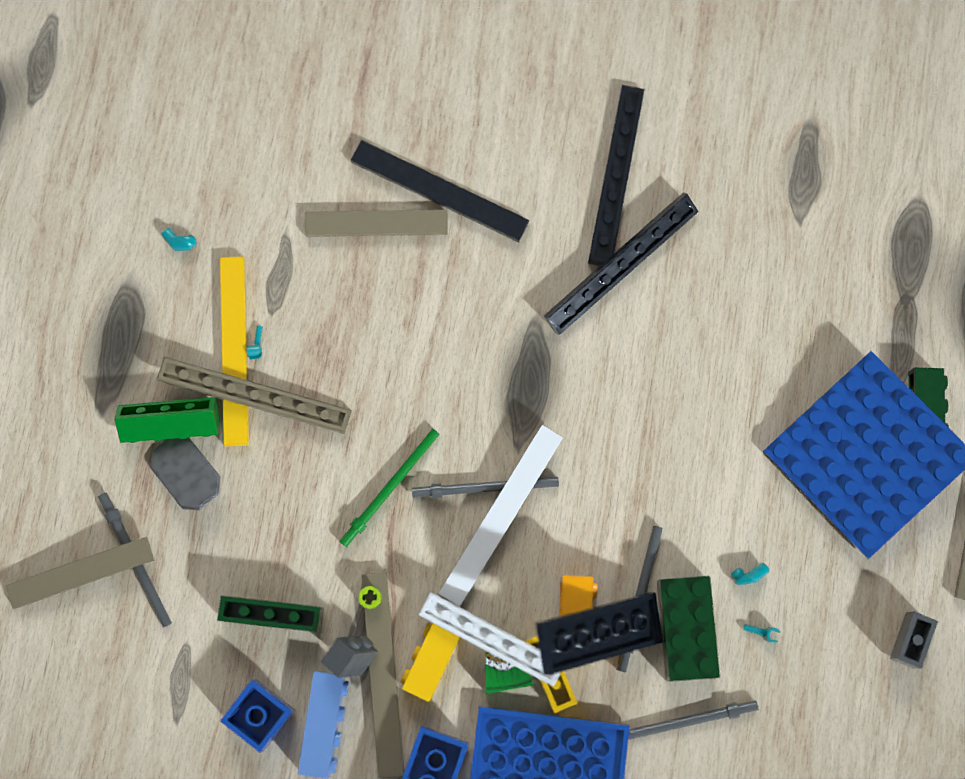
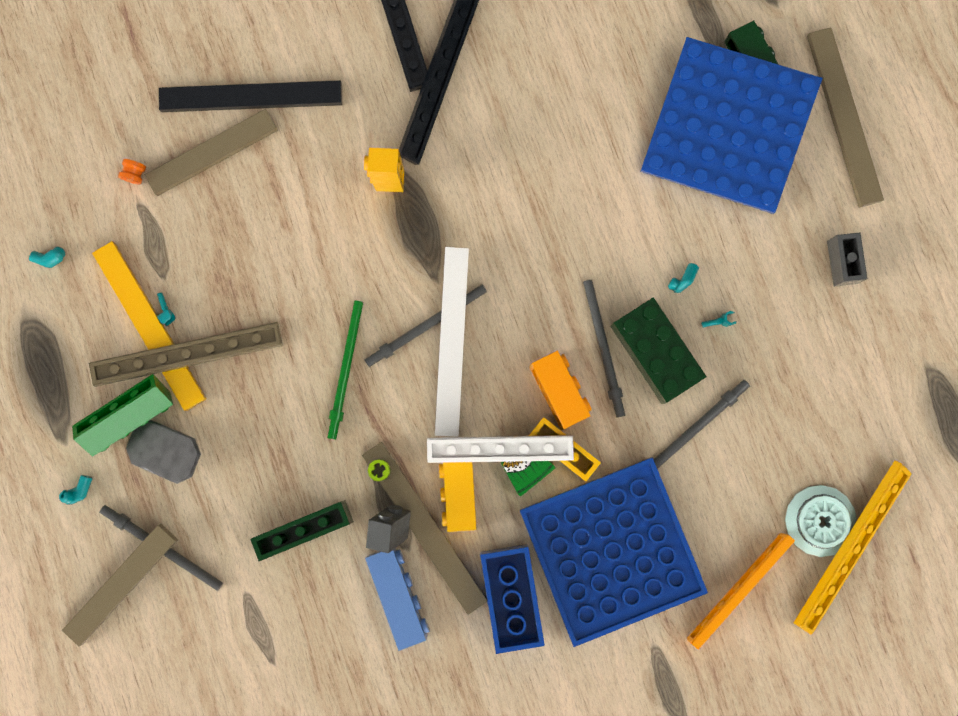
camera: 25 degrees left, 5 degrees up
blue brick [220,679,295,753] -> none
black plate [535,593,663,675] -> none
none -> teal arm [59,475,93,505]
none -> orange wheel [118,159,146,185]
none -> yellow brick [364,147,405,192]

